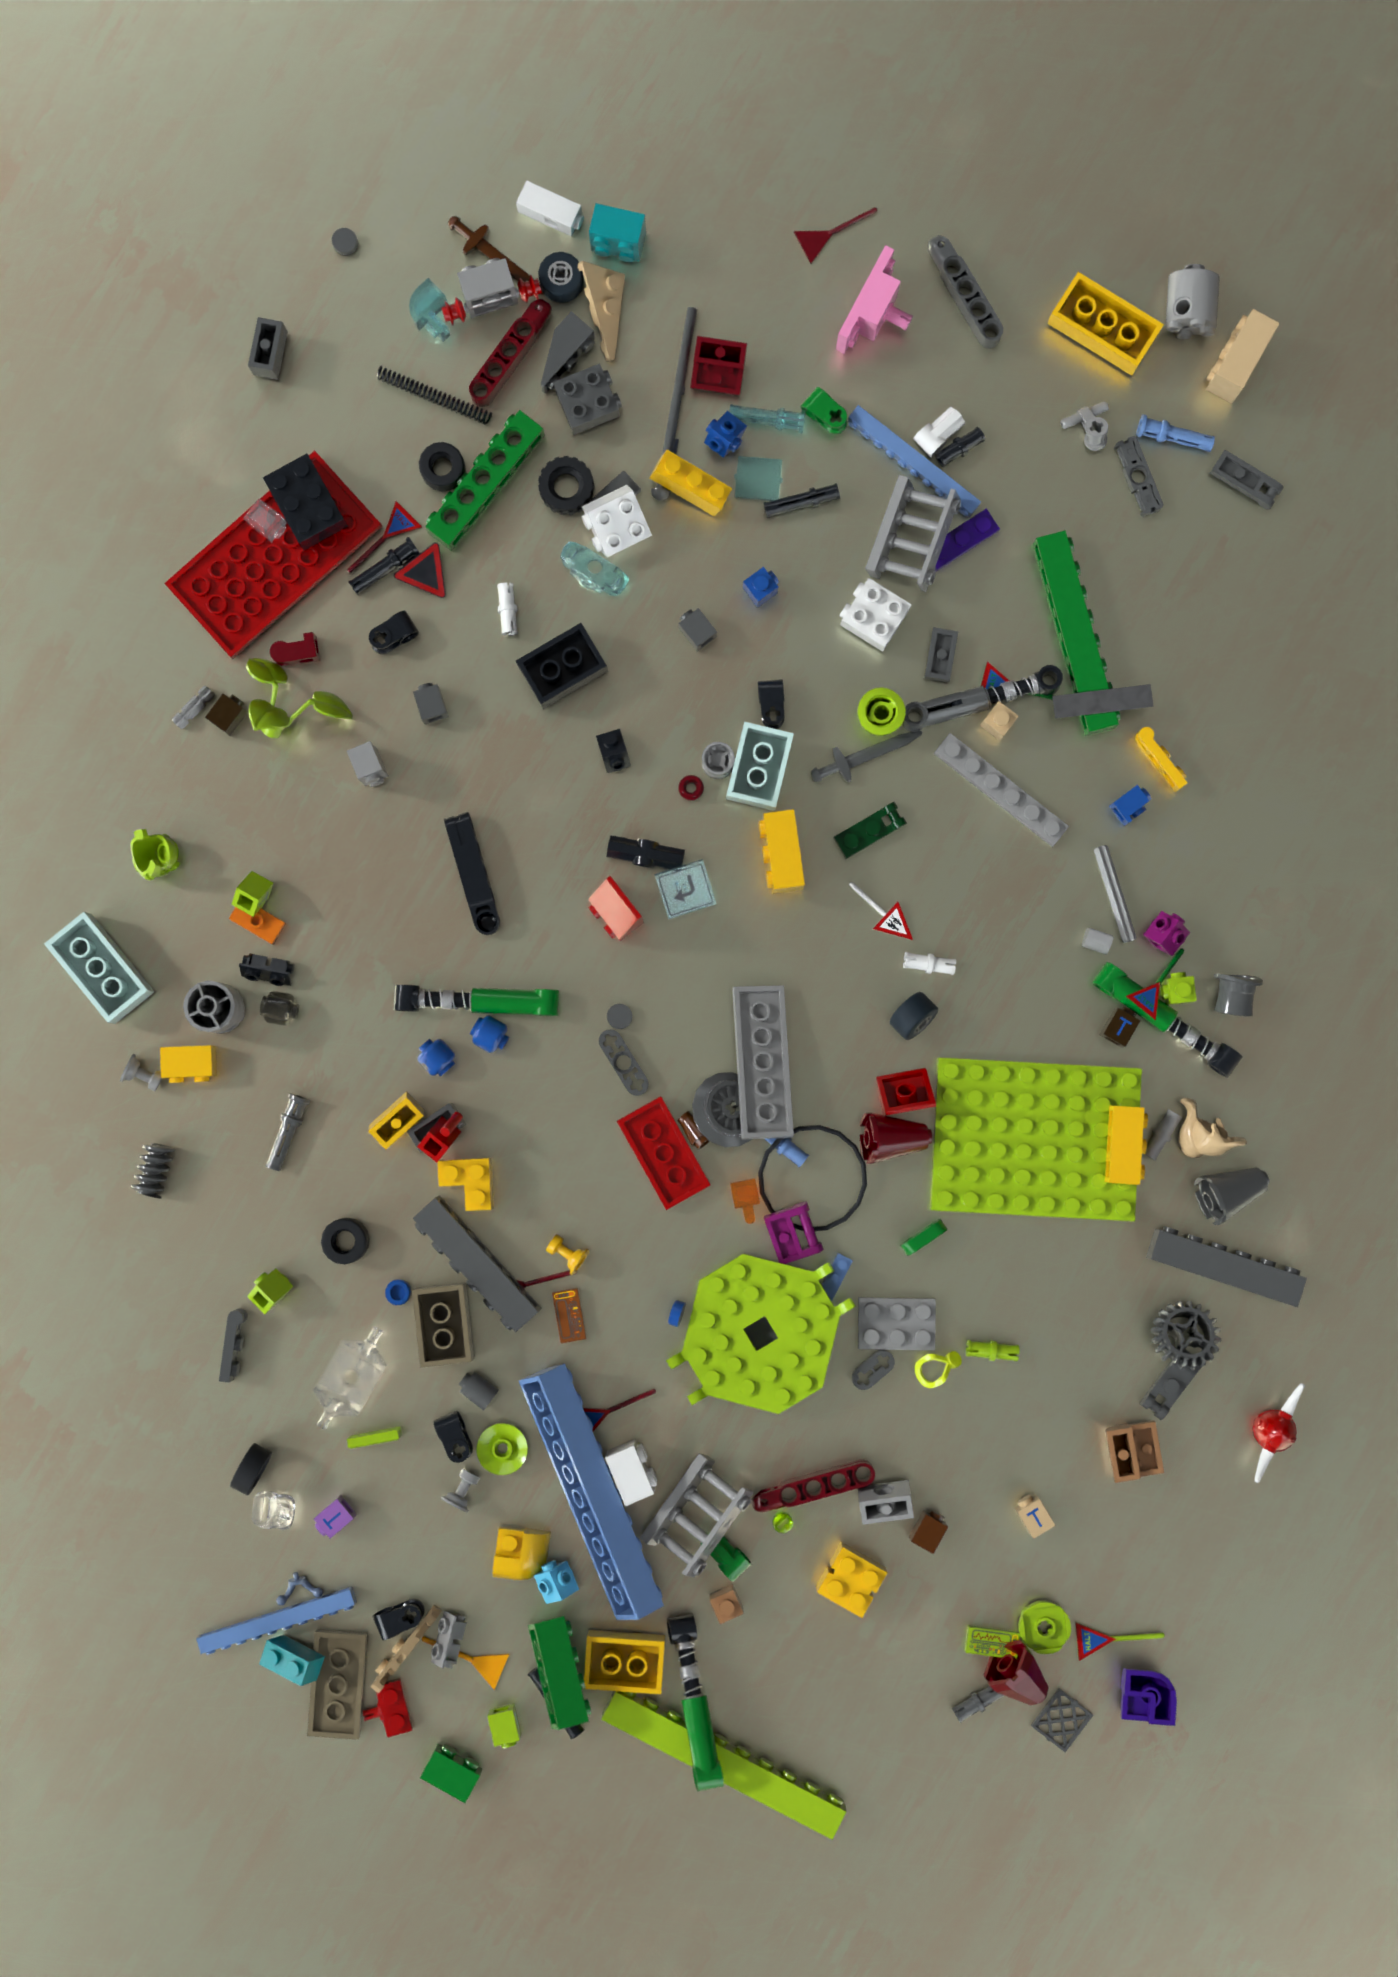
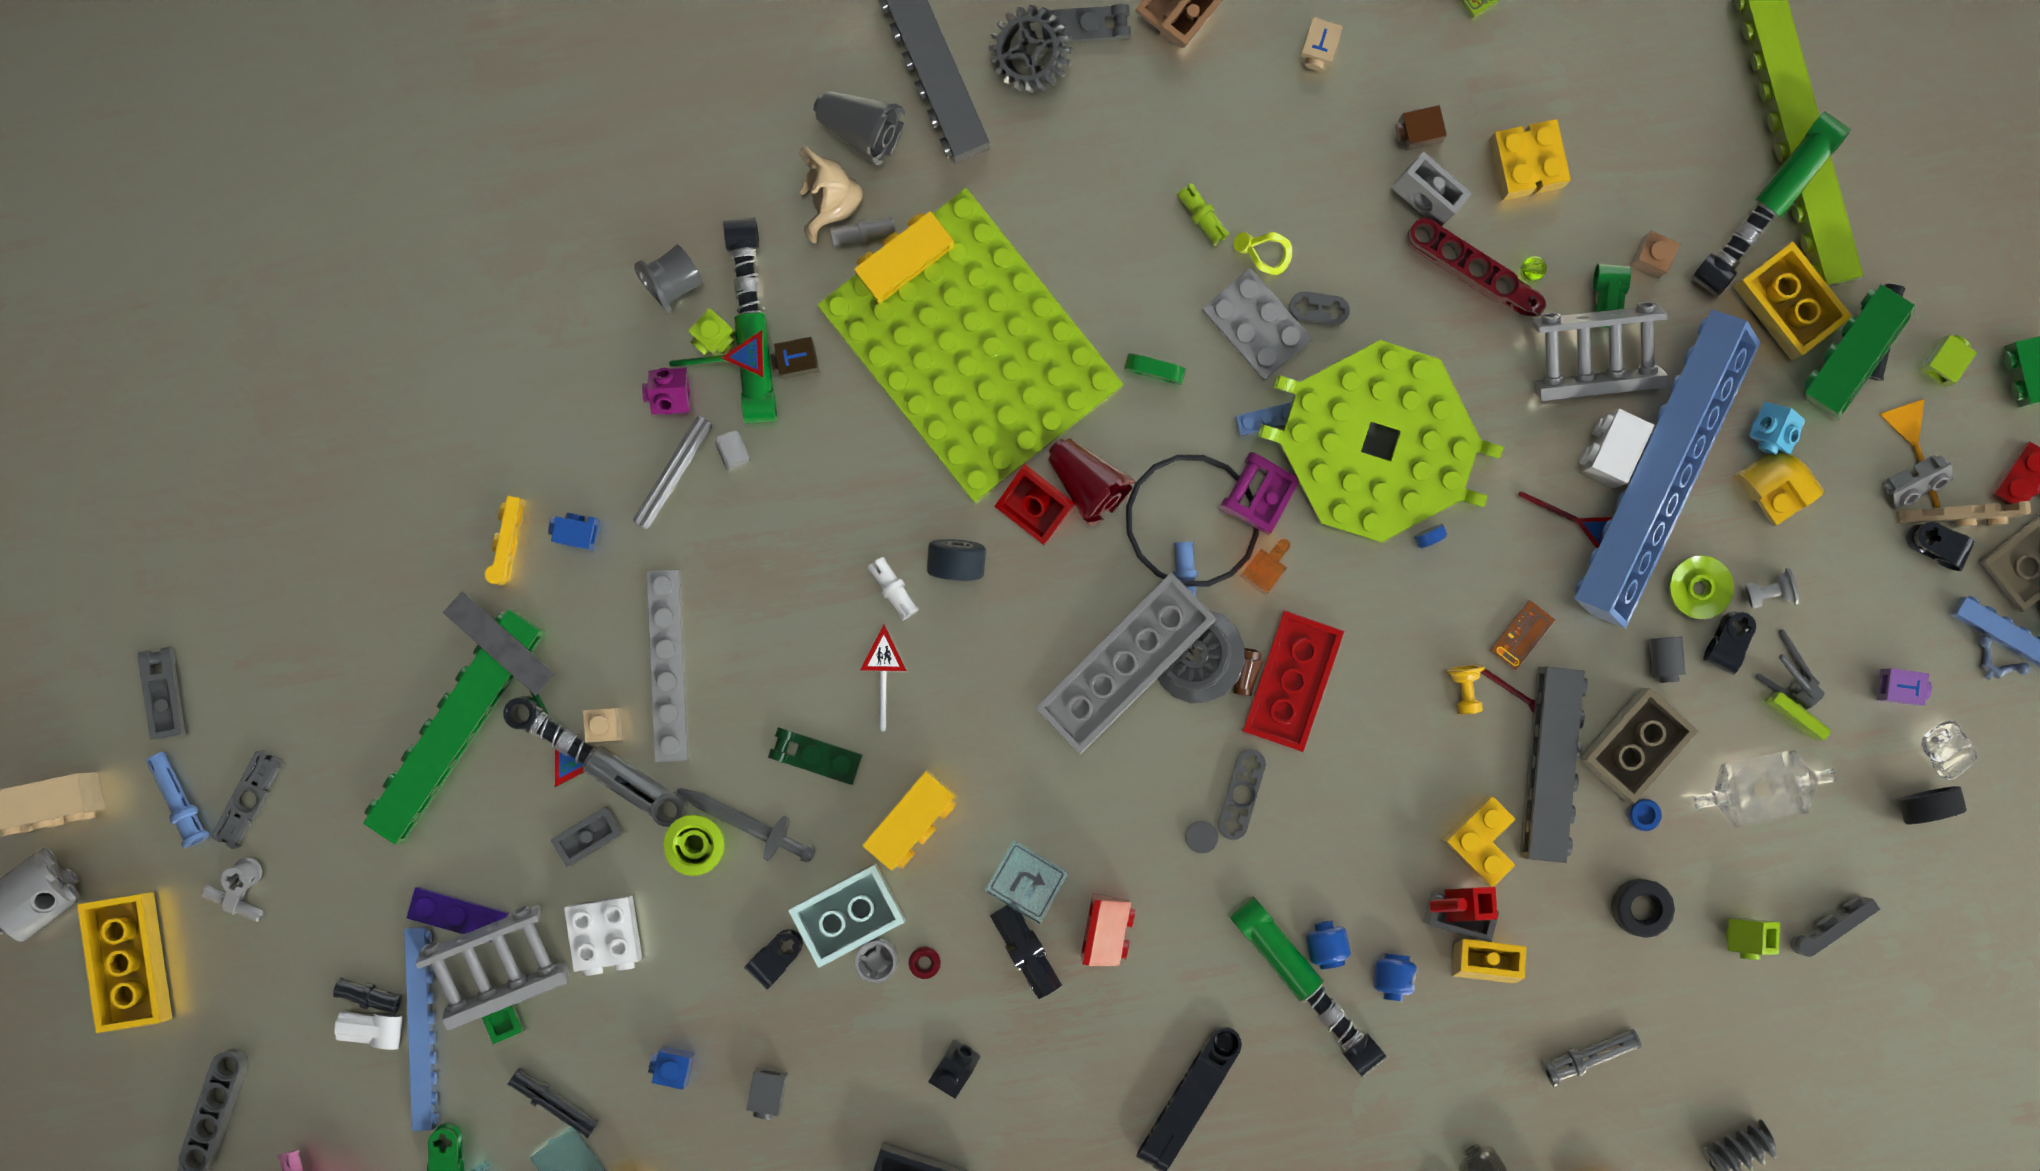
camera: 135 degrees left, 0 degrees up
none -> green plate [482,1005,525,1044]
none -> dark grey plant [1755,629,1825,710]

